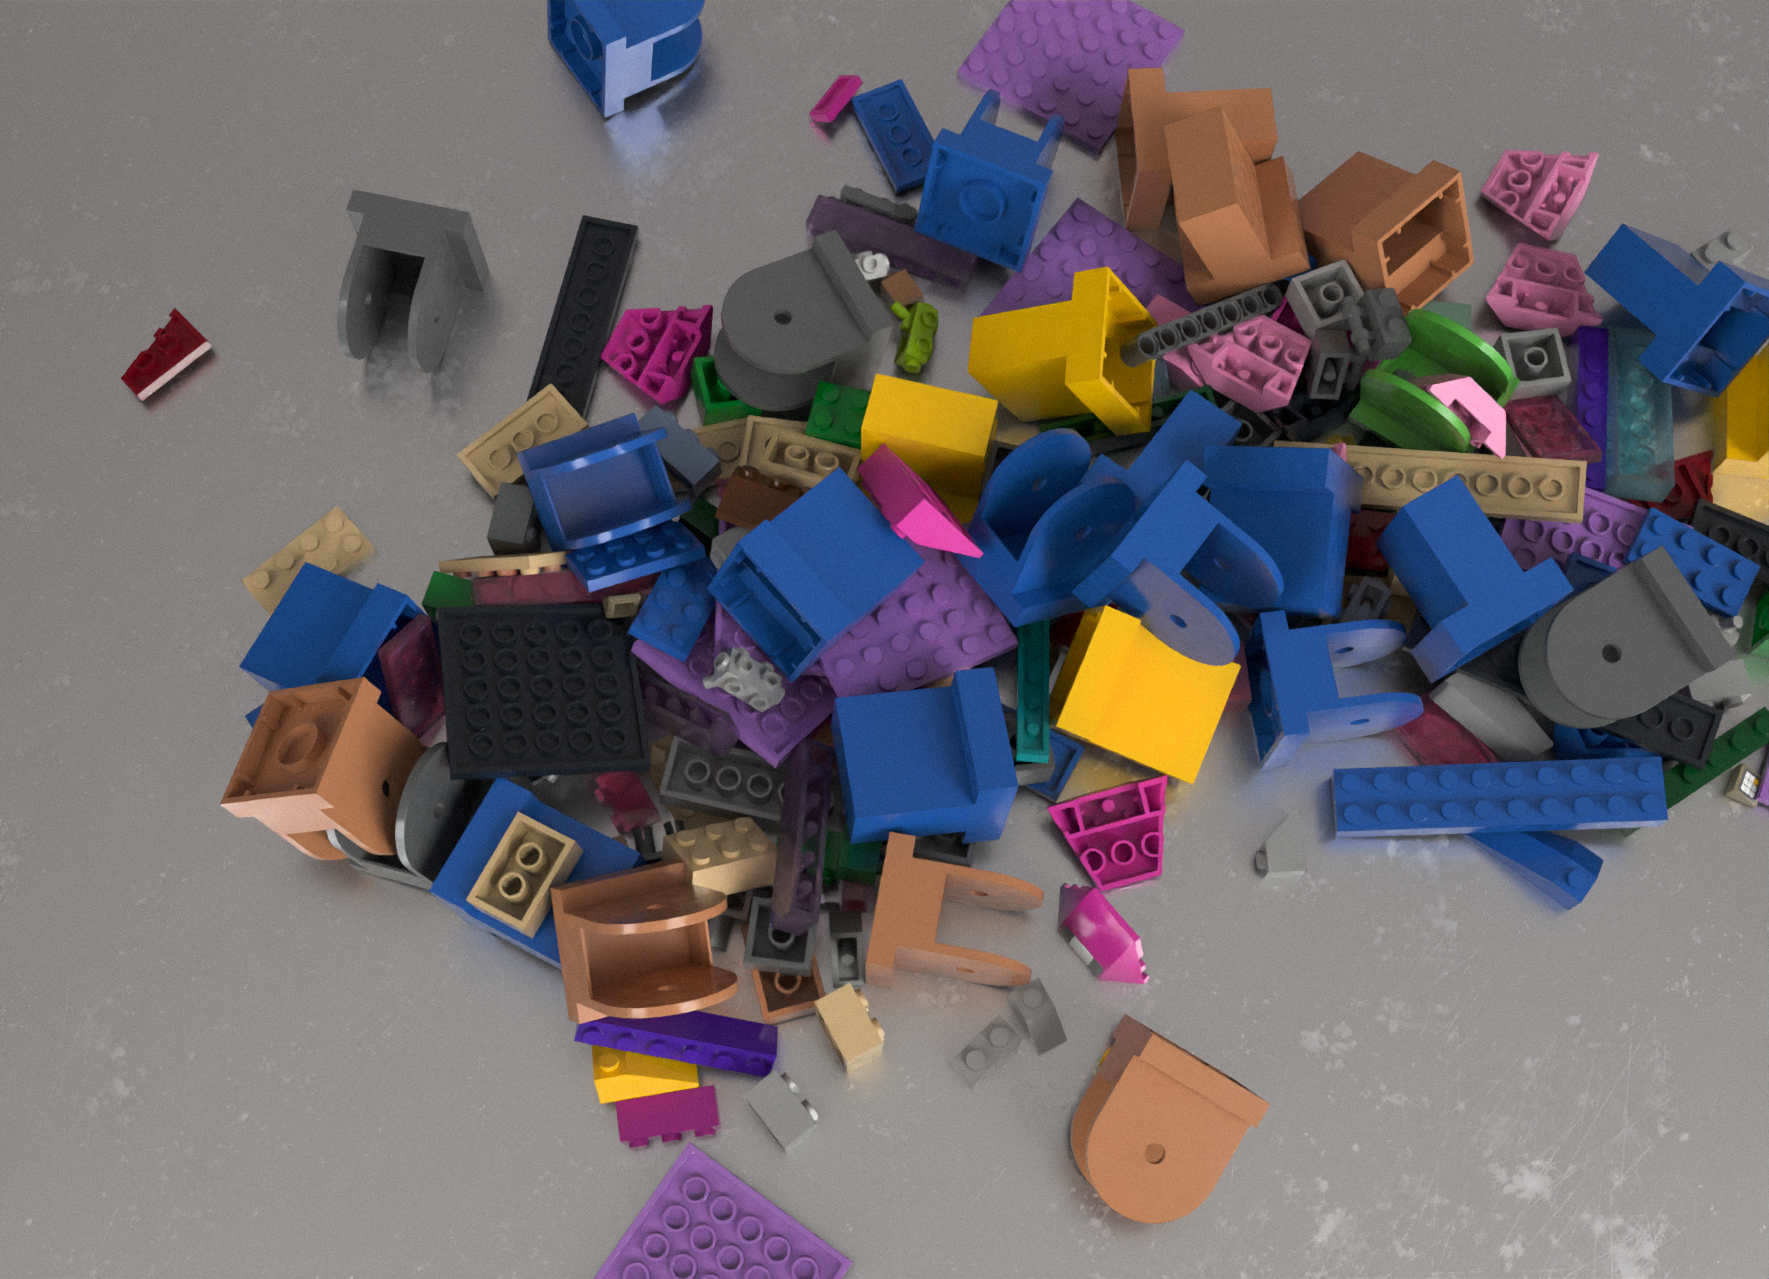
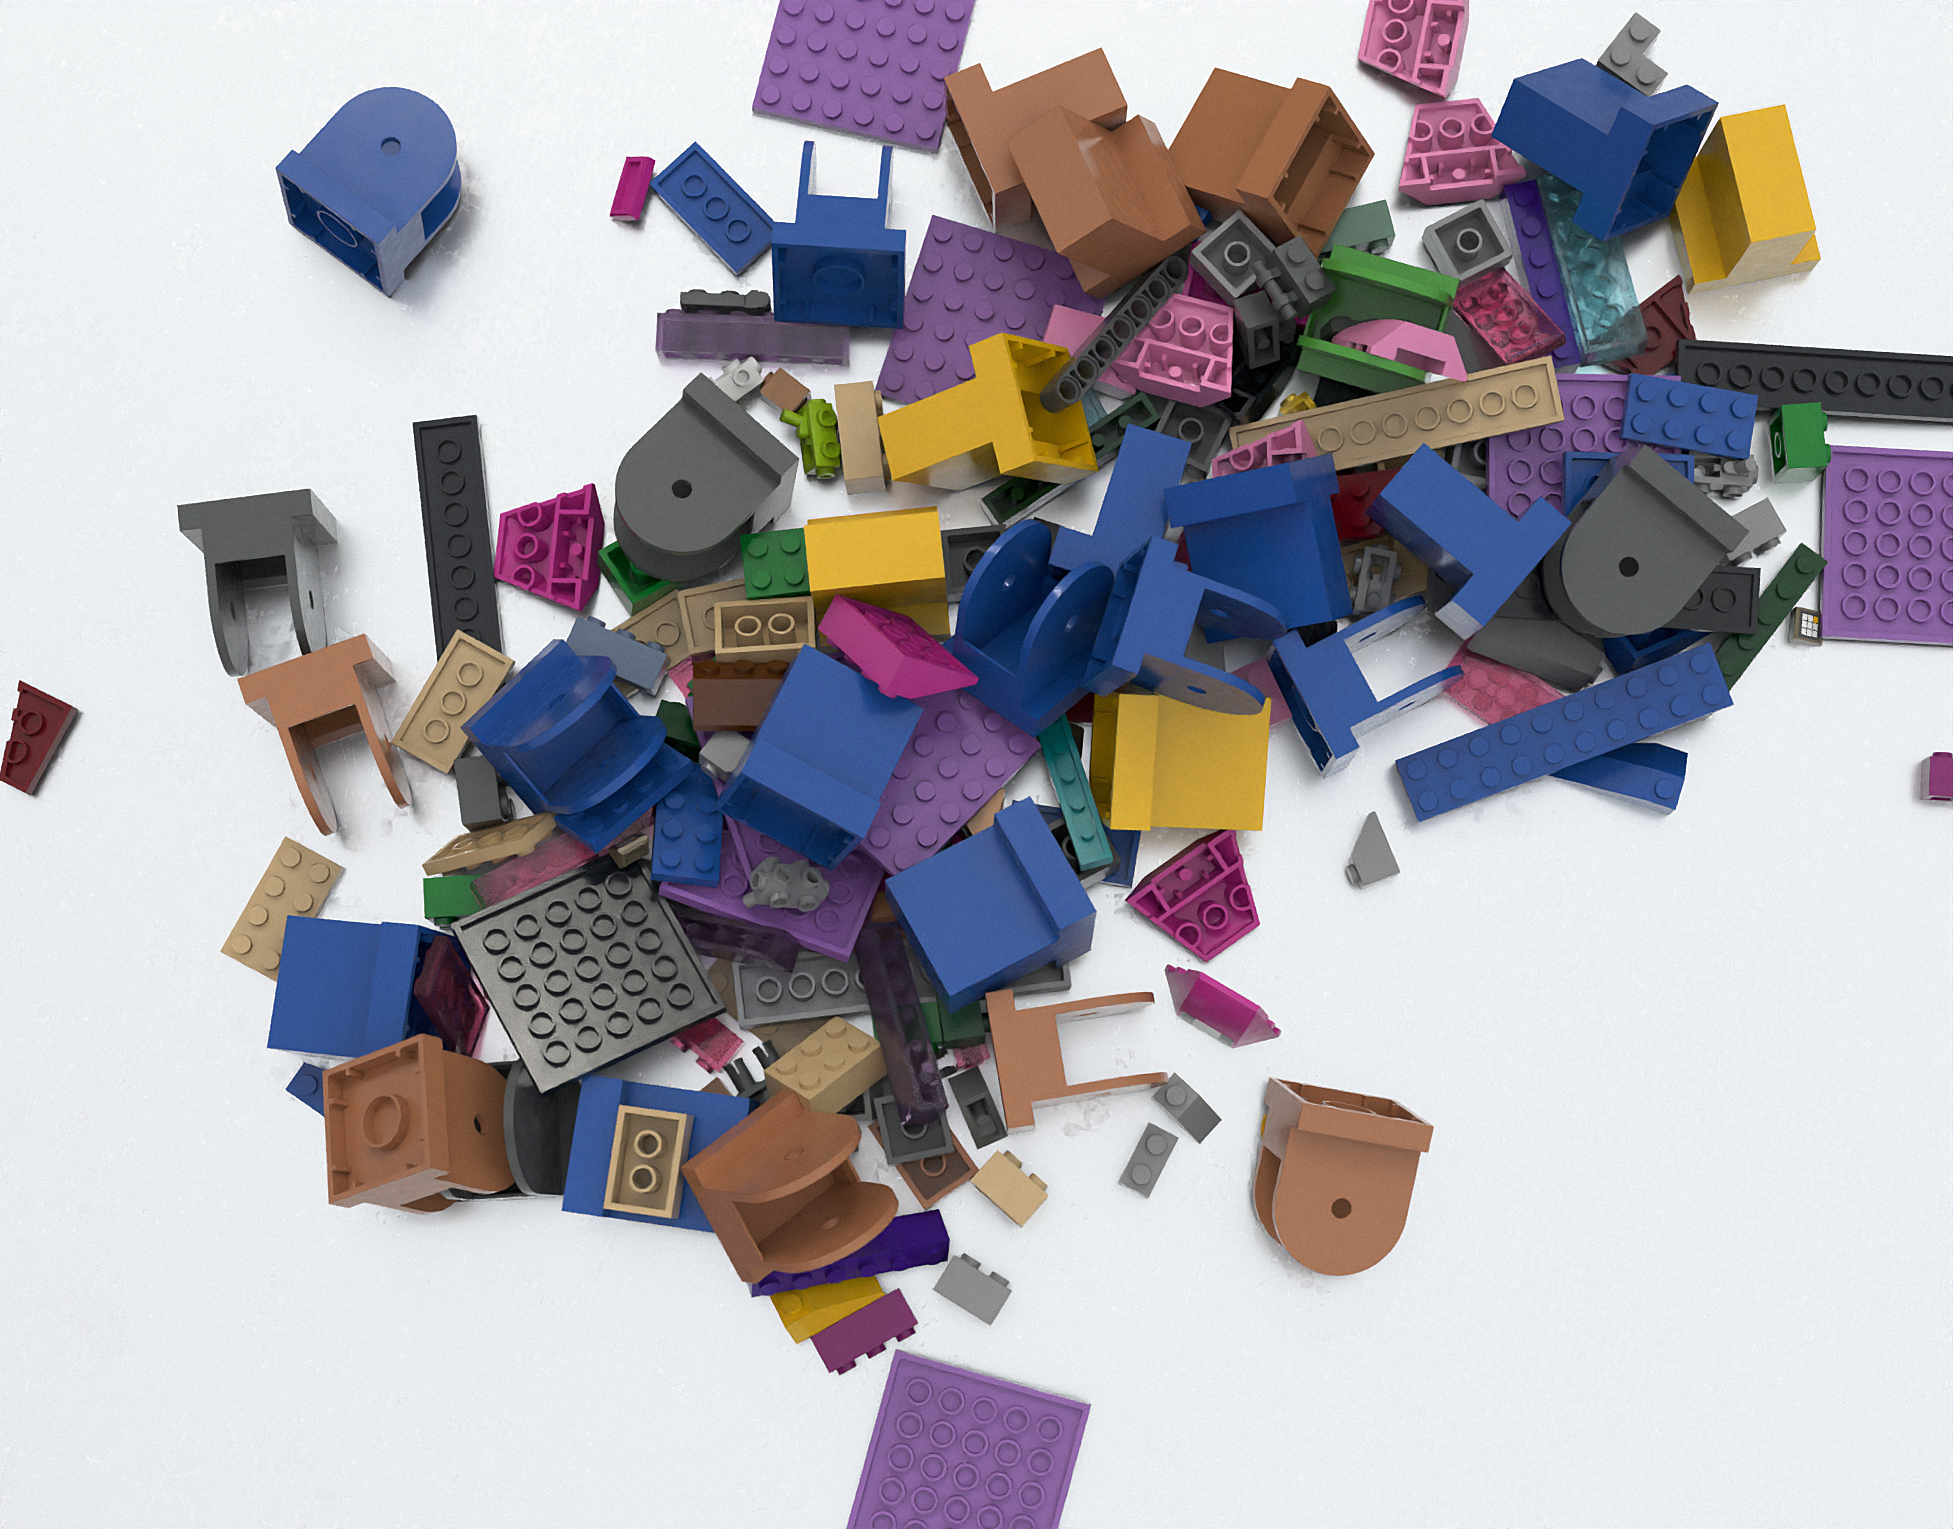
camera: 15 degrees left, 10 degrees up
none -> nougat piece [237,633,412,837]
none -> tan brick [834,380,891,495]

